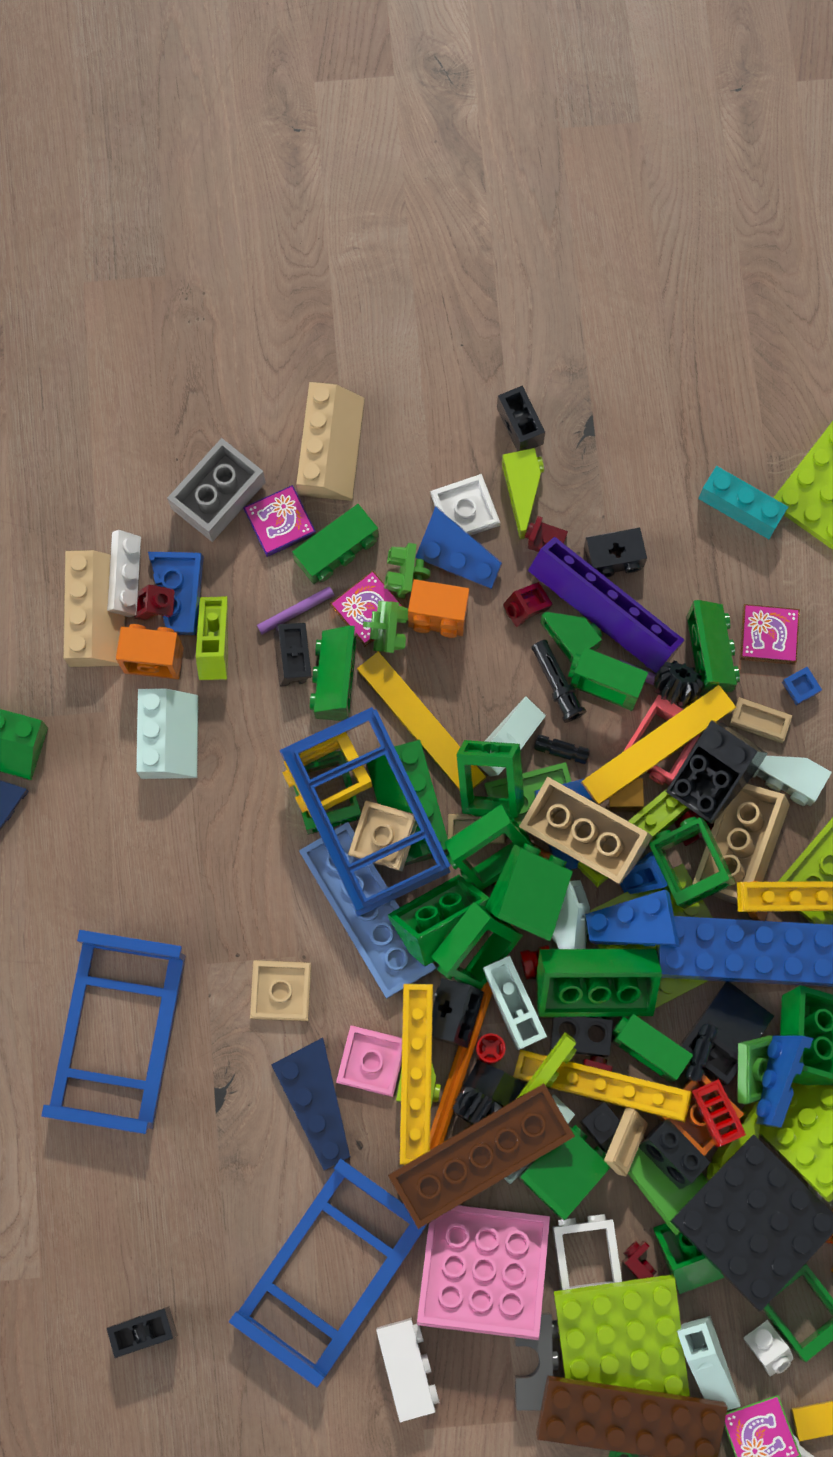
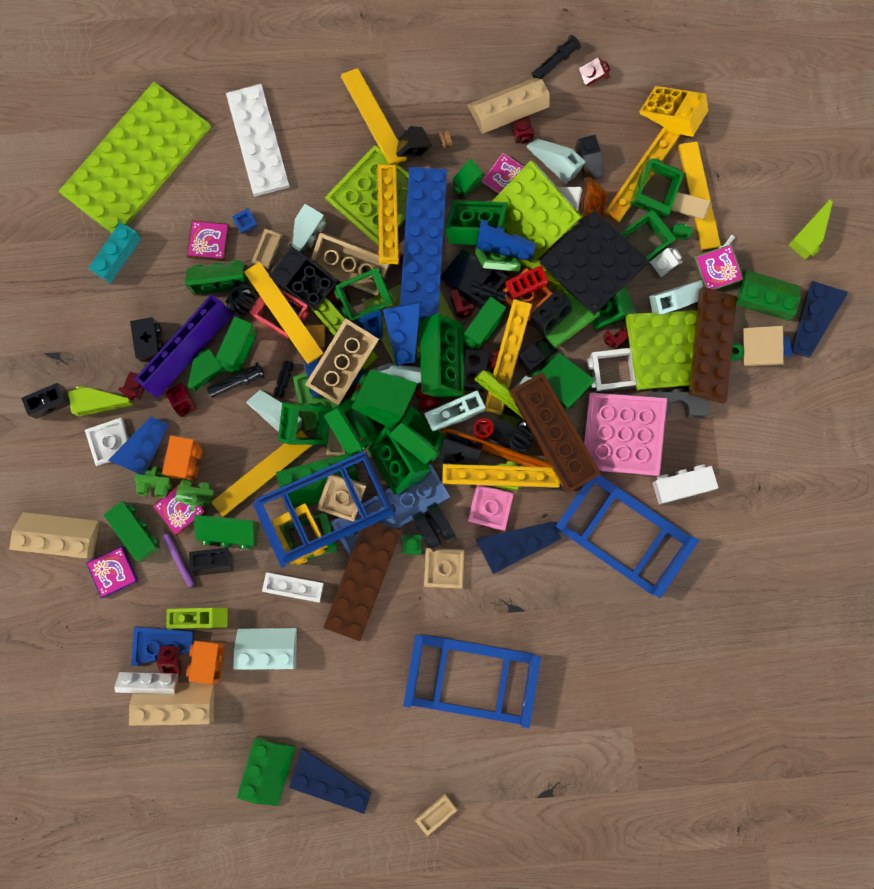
camera: 90 degrees left, 5 degrees up
black brick [106,1306,178,1358] -> none
light grey brick [167,438,266,542] -> none
tan tile [604,1107,648,1176] -> none
none -> white plate [262,572,324,603]
none -> reddish brown plate [323,522,402,641]
none -> green plate [402,535,422,554]
none -> black wheel [412,502,457,552]
none -> dark red bracket [450,289,475,318]
none -> green plate [670,223,693,240]

